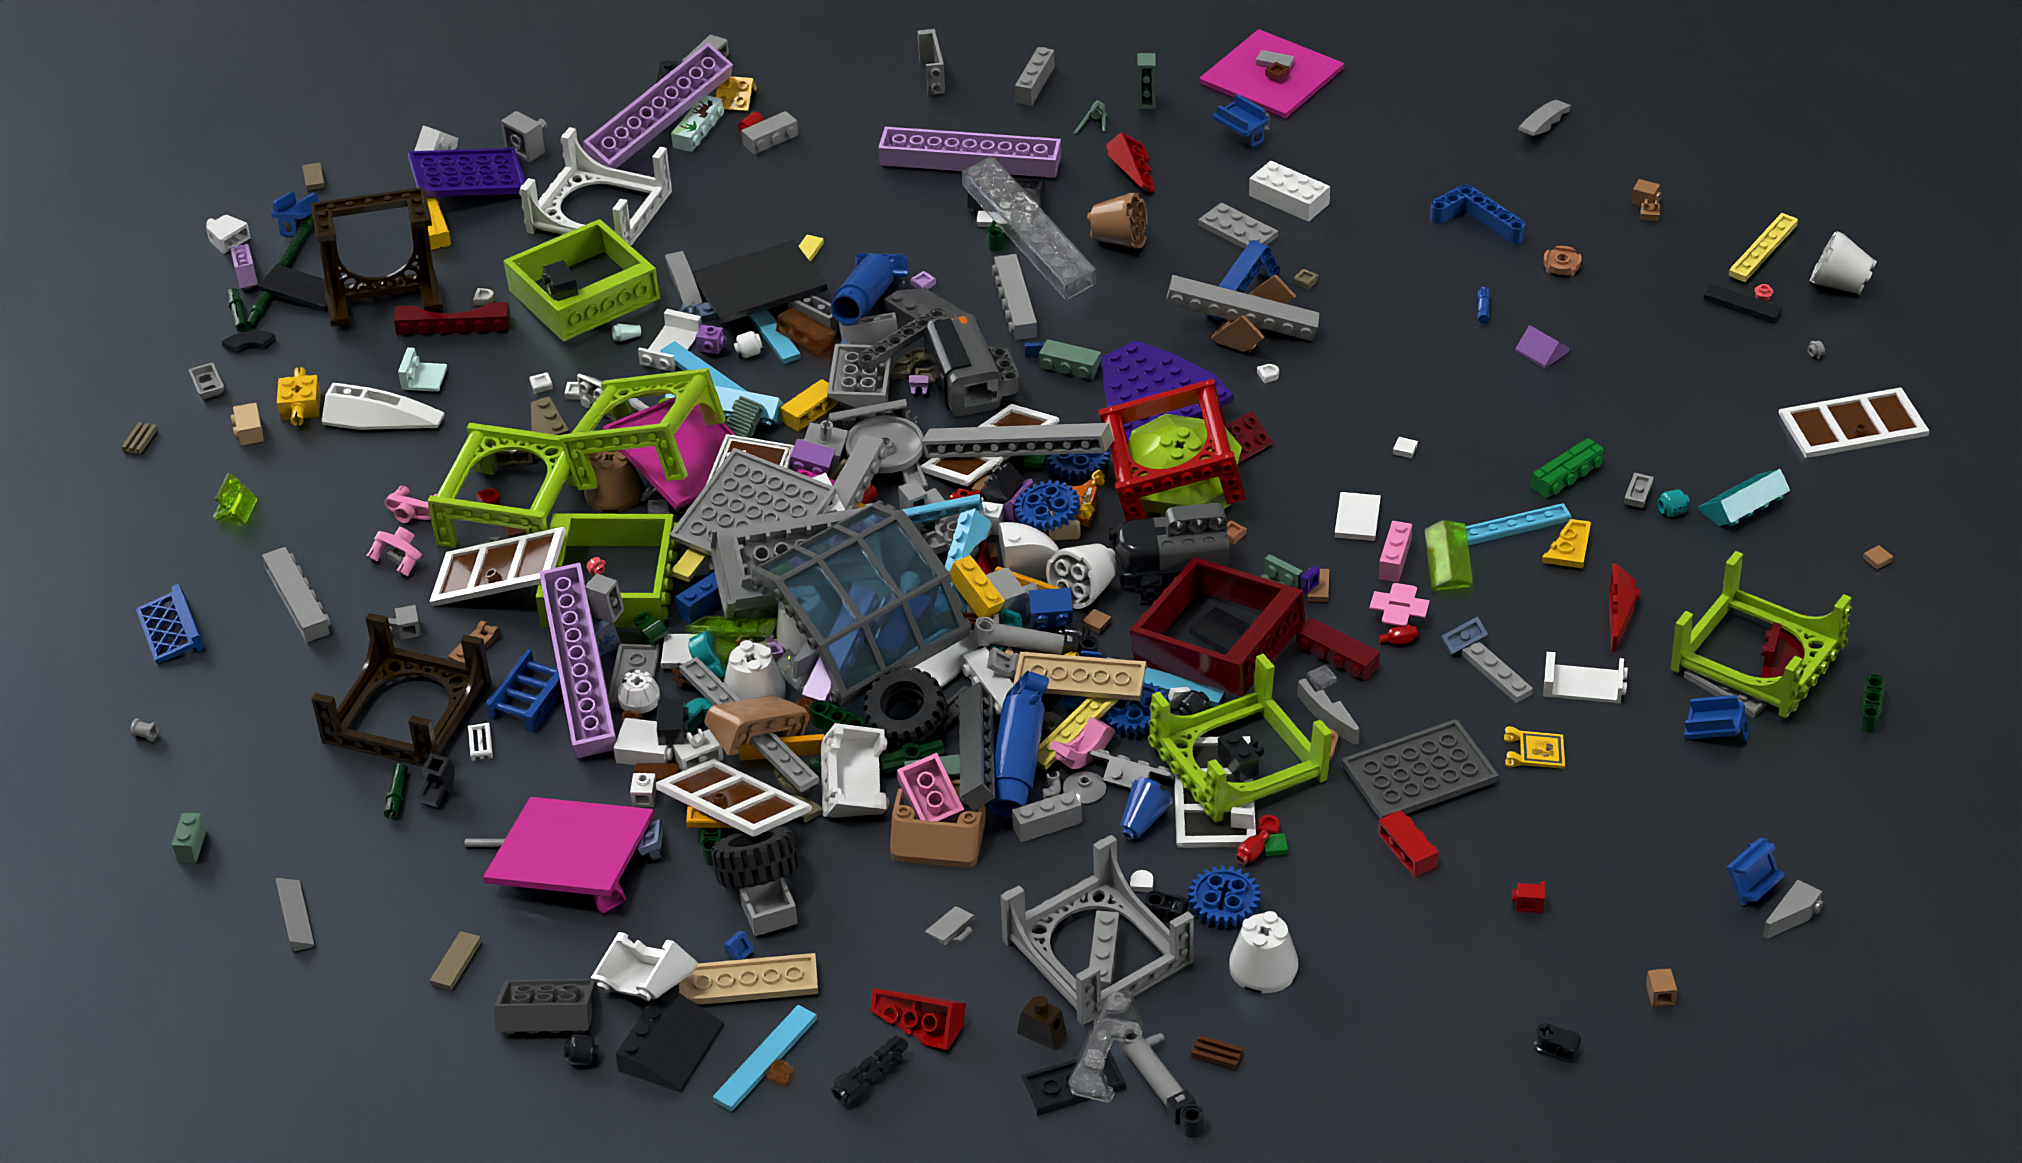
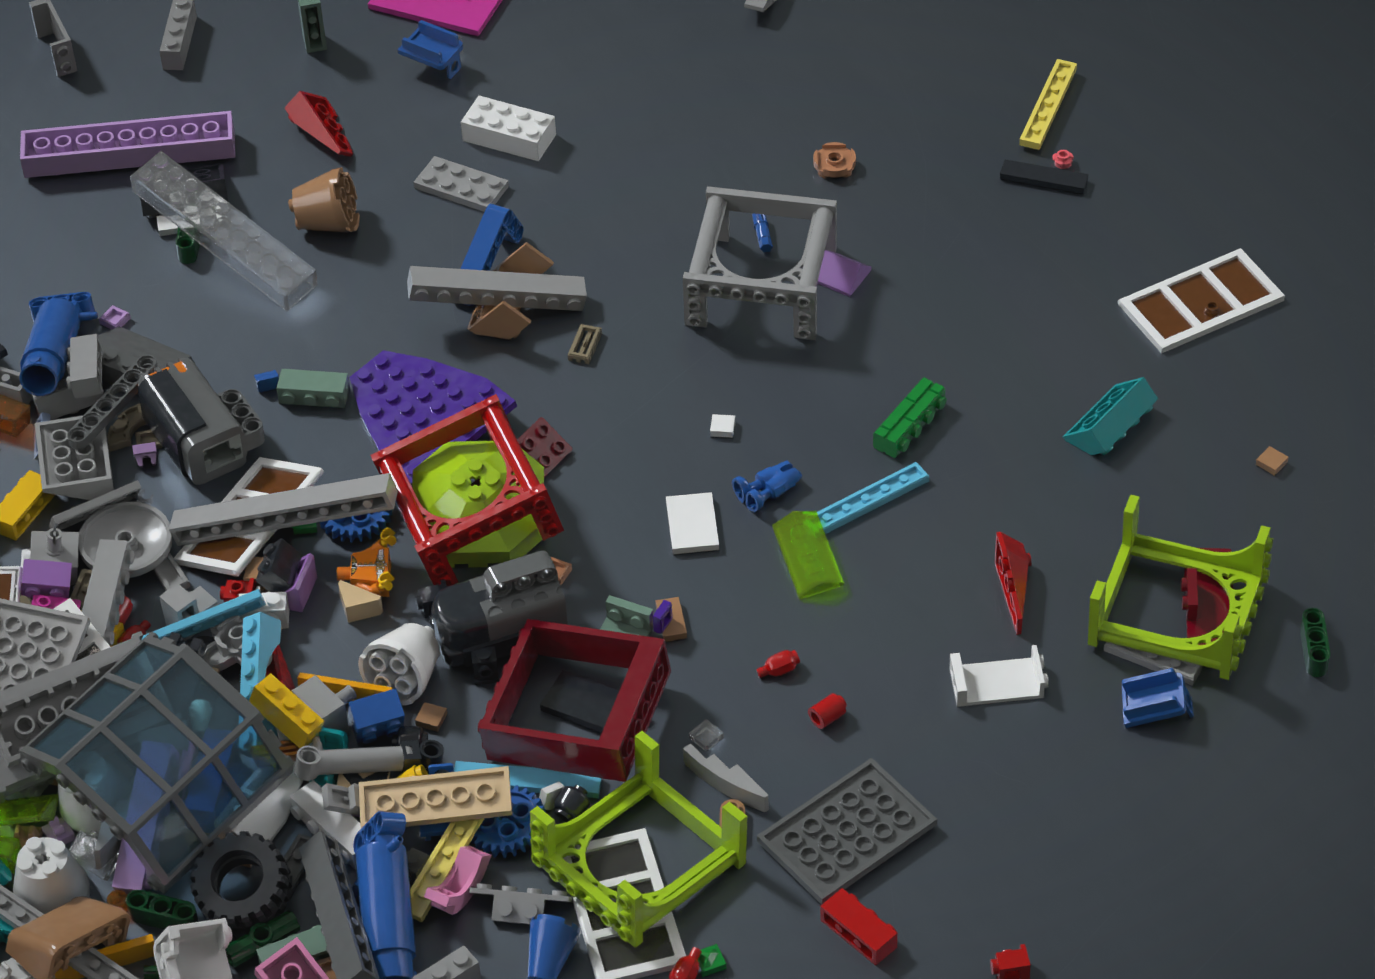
camera: 15 degrees left, 5 degrees up
reddish brown tile [988,543,999,572] -> none
light grey brick [992,254,1037,340] -> none
white brick [999,522,1060,580] -> none
blue gear [1014,480,1080,533] -> none
light grey arm [1042,771,1061,799] -> none
light grey dish [1063,771,1106,805] -> none
sand green plant [1074,100,1107,134] -> none
black brick [1218,730,1264,783] -> none
white tile [1231,807,1254,829] -> none
red tile [1256,815,1280,835] -> none
white tile [1257,364,1279,384] -> none
dark tan tile [1293,269,1319,290] -> none
dark red brick [1296,617,1380,681] -> none
bright pink piece [1369,583,1430,627] -> none
bright pink brick [1379,521,1412,582] -> none
blue beam [1430,185,1526,244] -> none
sand blue plate [1440,616,1488,655] -> none
light grey plate [1461,641,1533,703] -> none
yellow flag [1504,726,1565,769] -> none
yellow wing [1542,519,1591,568] -> none
light grey plate [1624,473,1654,508] -> none
medium nougat brick [1631,179,1661,206] -> none
medium nougat tile [1640,199,1660,221] -> none
teal head [1658,489,1690,518] -> none
blue piece [1726,838,1785,906] -> none
light grey slope [1763,880,1823,939] -> none
light grey plate [1808,340,1825,359] -> none
white cone [1810,231,1877,295] -> none
none -> light grey brick [66,334,102,398]
none -> dark tan tile [568,324,602,364]
none -> light grey arch [683,186,837,340]
none -> blue piece [732,460,802,512]
none -> red brick [808,693,847,729]

